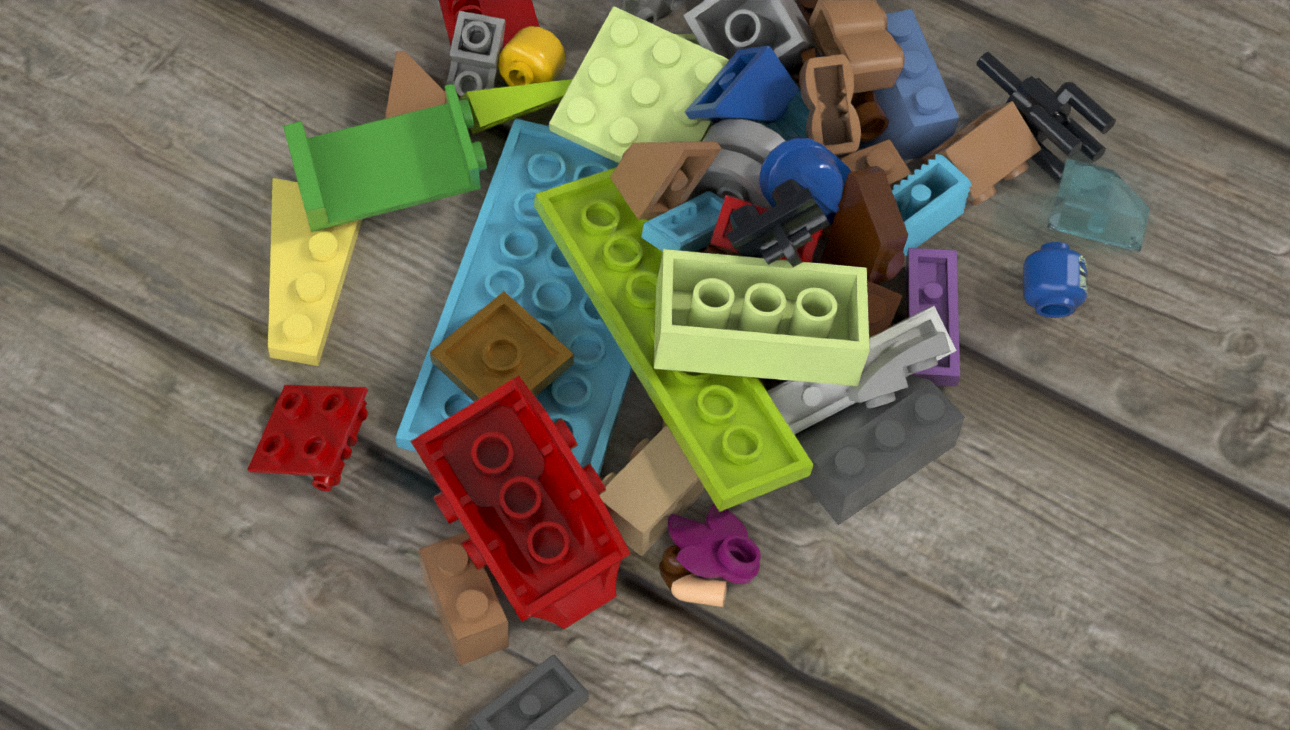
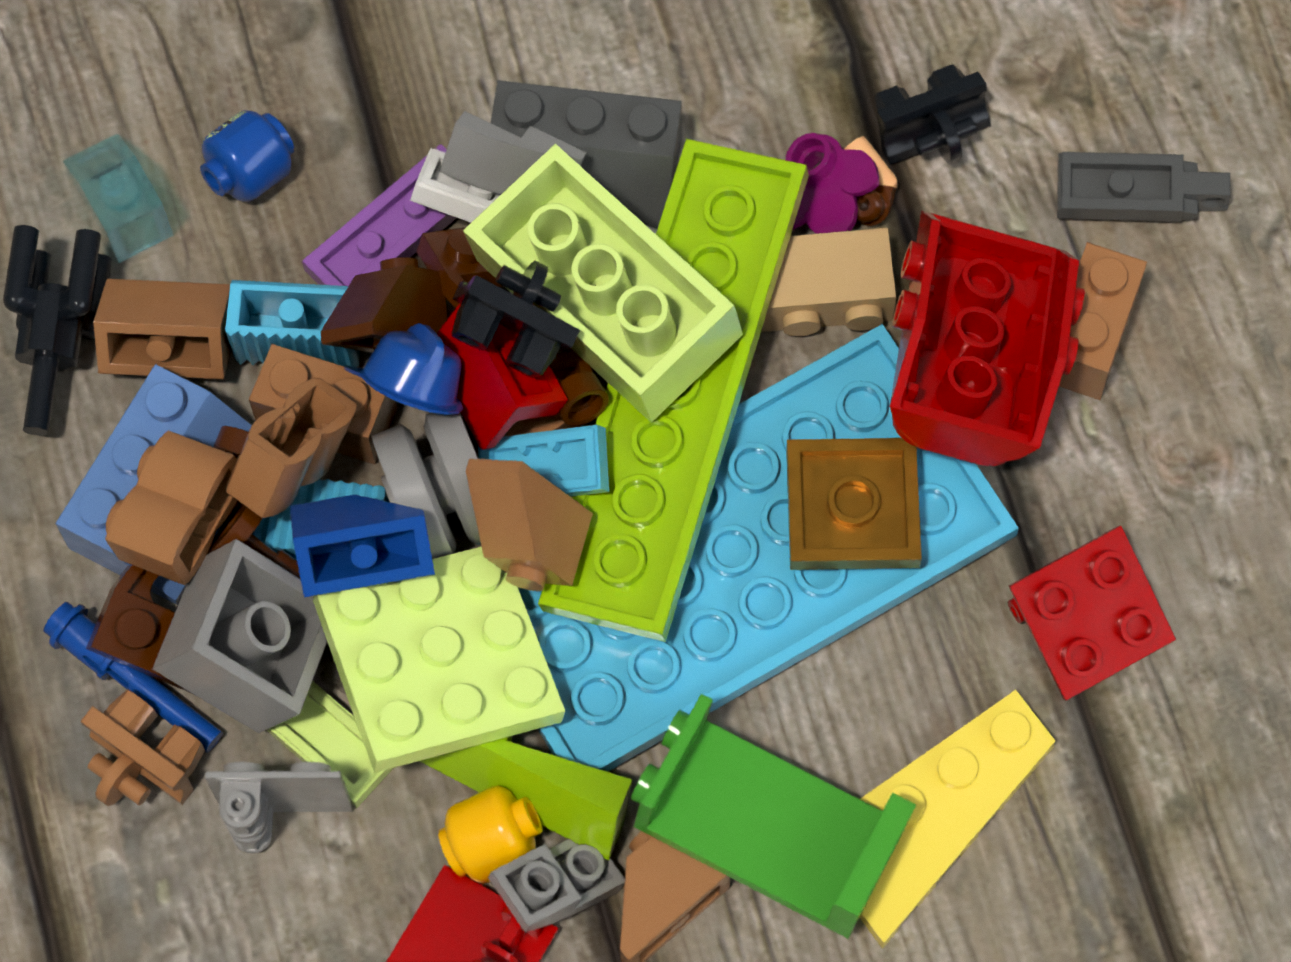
camera: 130 degrees left, 10 degrees up
none -> black hips [875,64,990,165]

